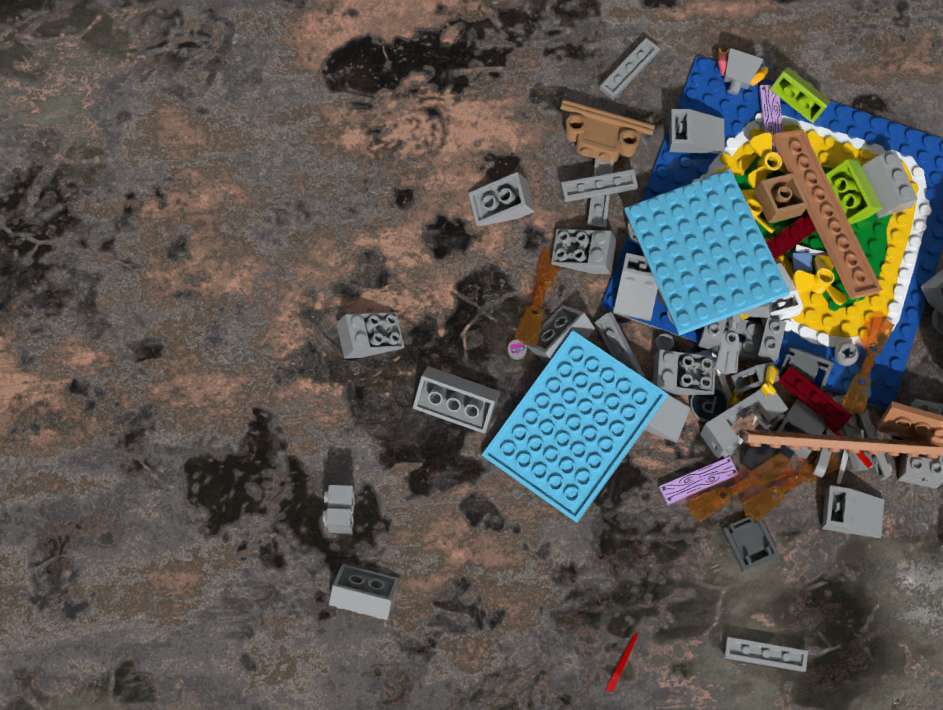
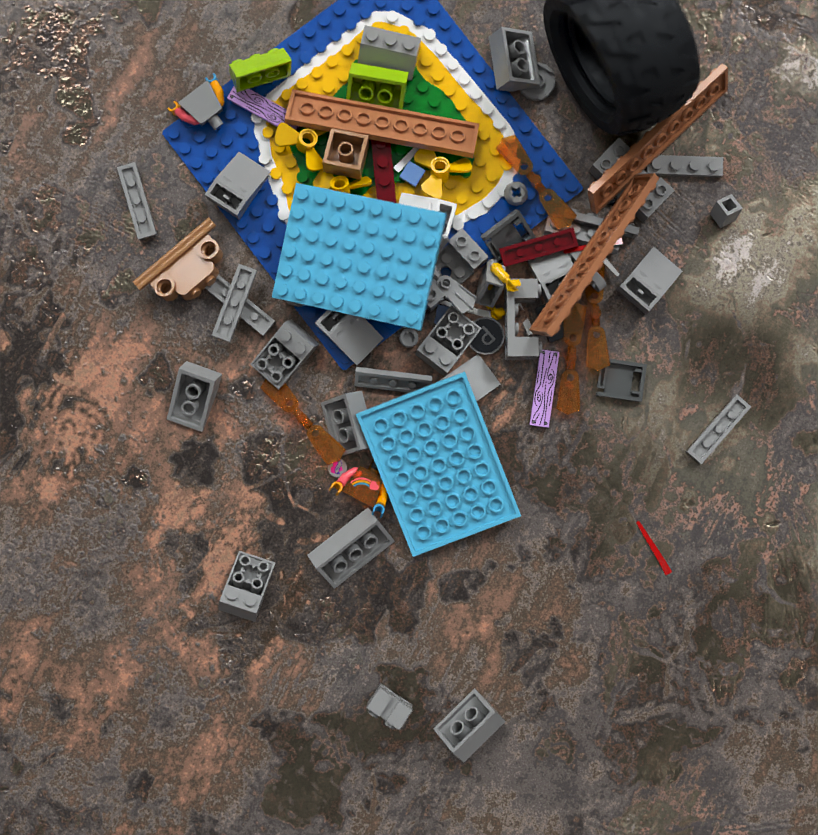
camera: 60 degrees left, 15 degrees up
none -> torso [329,460,388,518]

